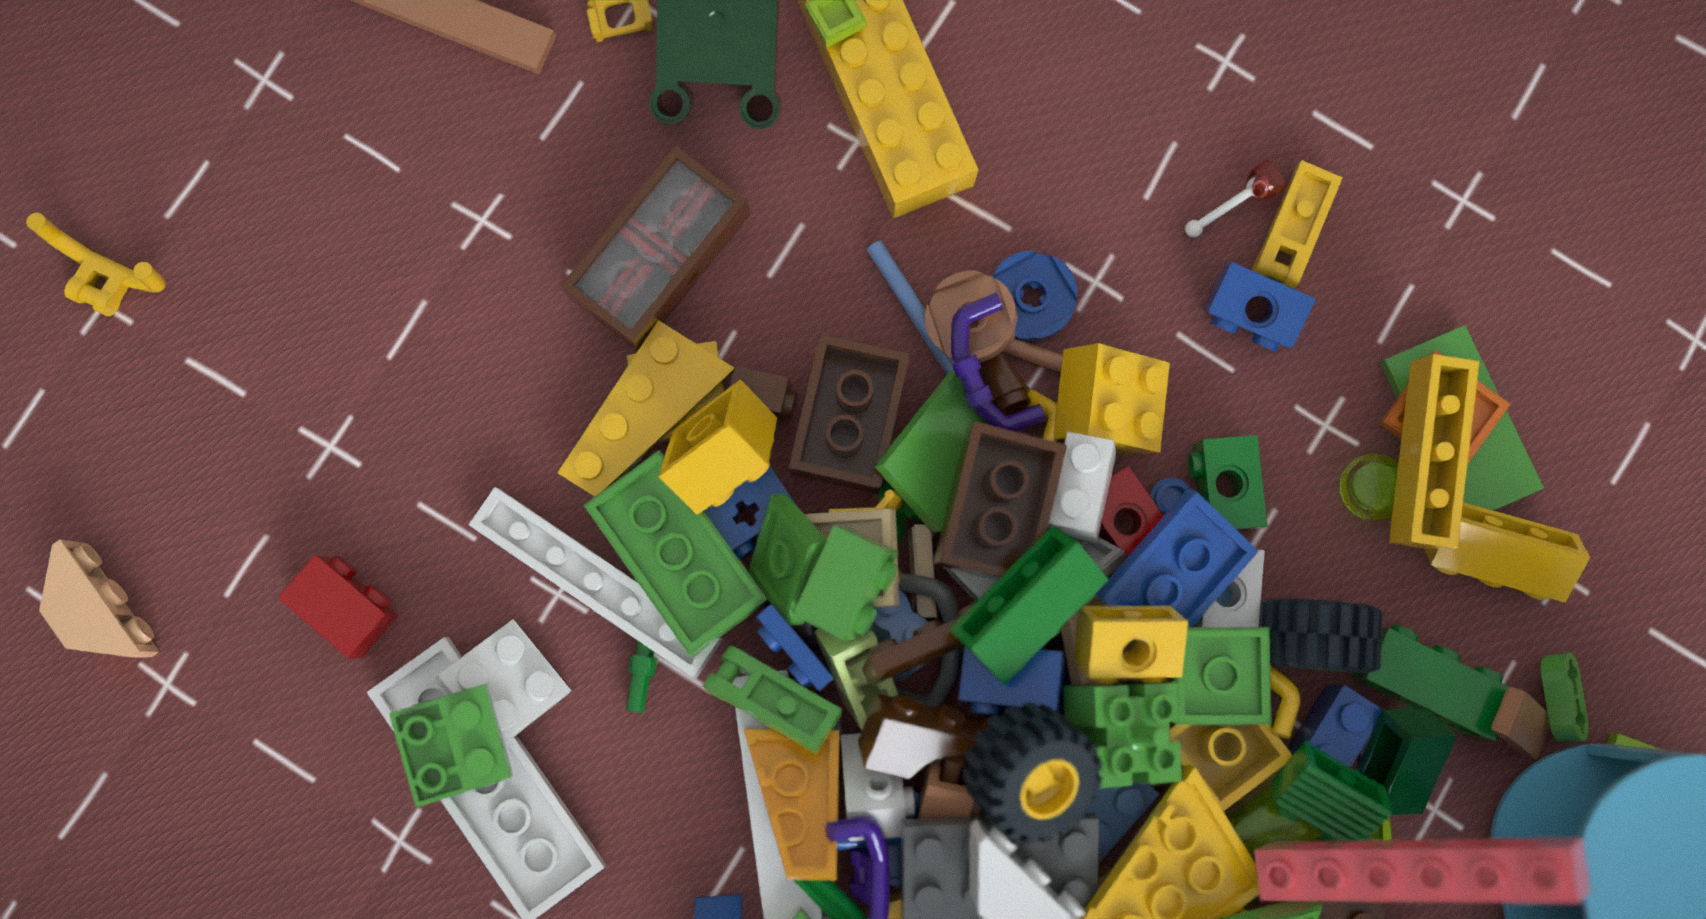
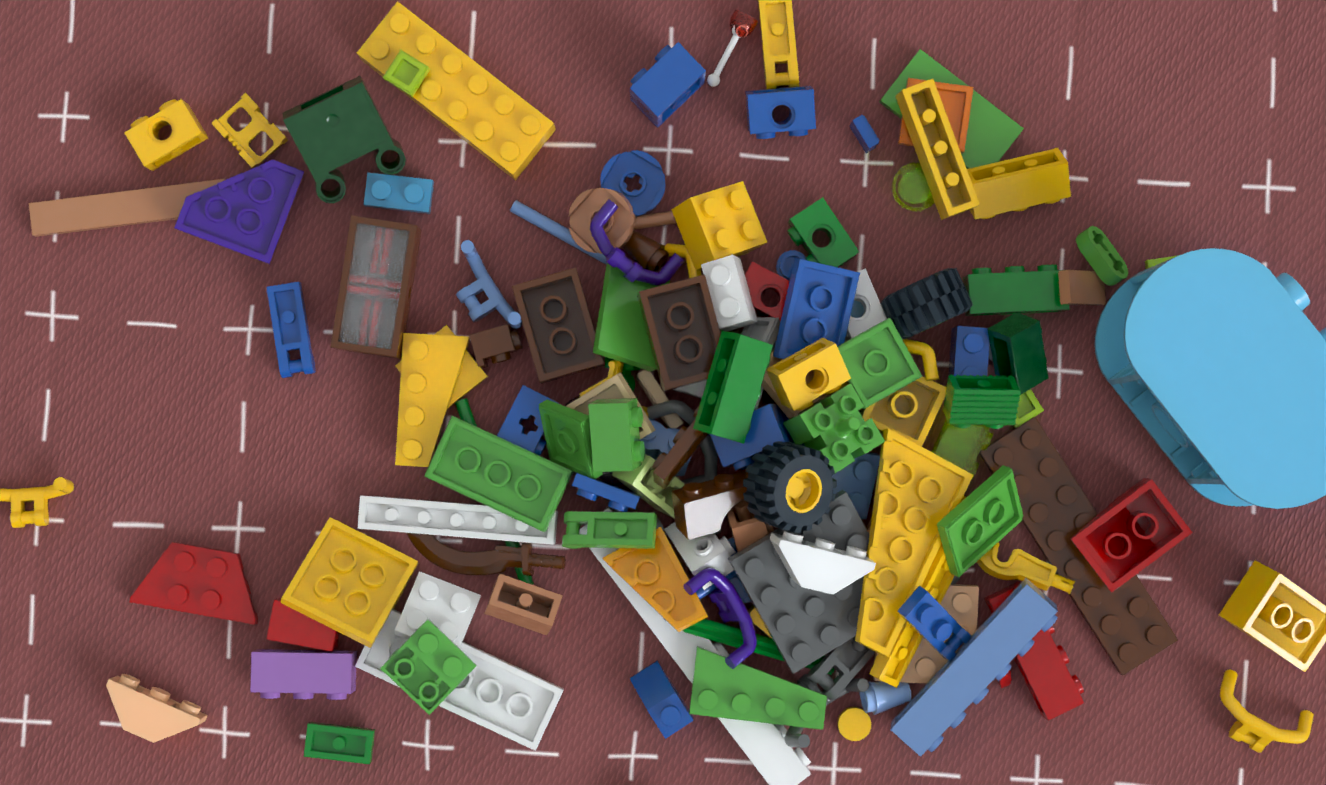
camera: 30 degrees left, 5 degrees up
yellow brick [658,379,777,515] -> none
coral brick [1254,837,1591,903] -> none
none -> red wing [129,542,258,625]
none -> dark purple plate [174,160,304,264]
none -> medium lavender brick [250,649,357,700]
none -> blue plate [266,282,316,378]
none -> yellow plate [281,517,418,648]
none -> green plate [304,722,375,764]
none -> dark azure plate [364,172,434,214]
none -> reddish brown sword [407,533,566,576]
none -> medium blue piece [456,240,523,329]
none -> nougat brick [484,573,562,635]
none -> blue brick [630,42,706,128]
none -> blue tile [849,115,880,153]

